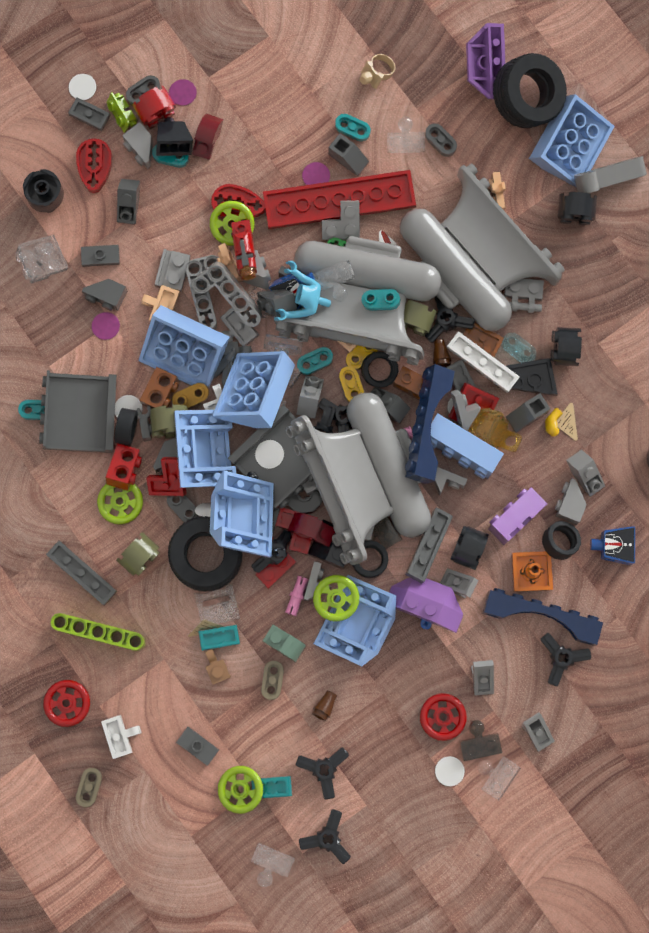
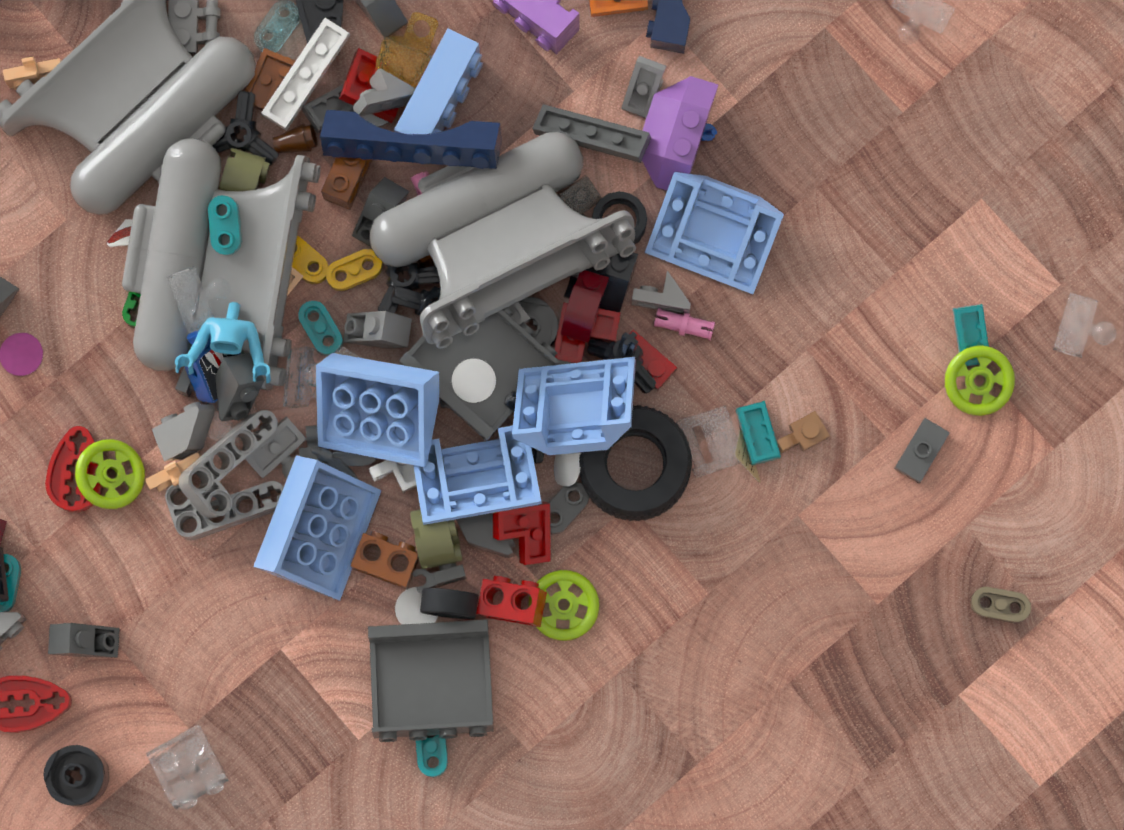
camera: 90 degrees left, 0 degrees up
red plate [43,680,90,727] -> none
dark grey plate [46,540,117,606] -> none
lime beam [51,613,146,651] -> none
dark grey plate [81,245,120,267] -> none
dark grey slope [82,279,128,311] -> none
flat silver sticker [92,312,120,340] -> none
white plate [101,715,142,759] -> none
olive brick [116,532,160,576] -> none
light nougat plate [141,285,180,322] -> none
light grey plate [155,249,191,292] -> none
pearl gold plate [172,383,209,408] -> none
red plate [231,219,257,280] -> none
dark tan plate [261,661,284,700] -> none
red plate [263,170,416,230] -> none
sand green brick [263,625,306,662] -> none
black bush [296,747,349,800] -> none
black bush [299,809,351,864] -> none
reddish brown cone [312,690,337,721] -> none
lime plate [313,575,360,622] -> none
light grey plate [322,200,360,240] -> none
black tyre [361,351,399,388] -> none
red plate [420,693,467,741] -> none
light grey slope [433,467,467,495] -> none
white sticker [435,756,465,786] -> none
black brick [450,526,489,570] -> none
clear smoke plate [459,720,502,761] -> none
light grey slope [471,660,494,696] -> none

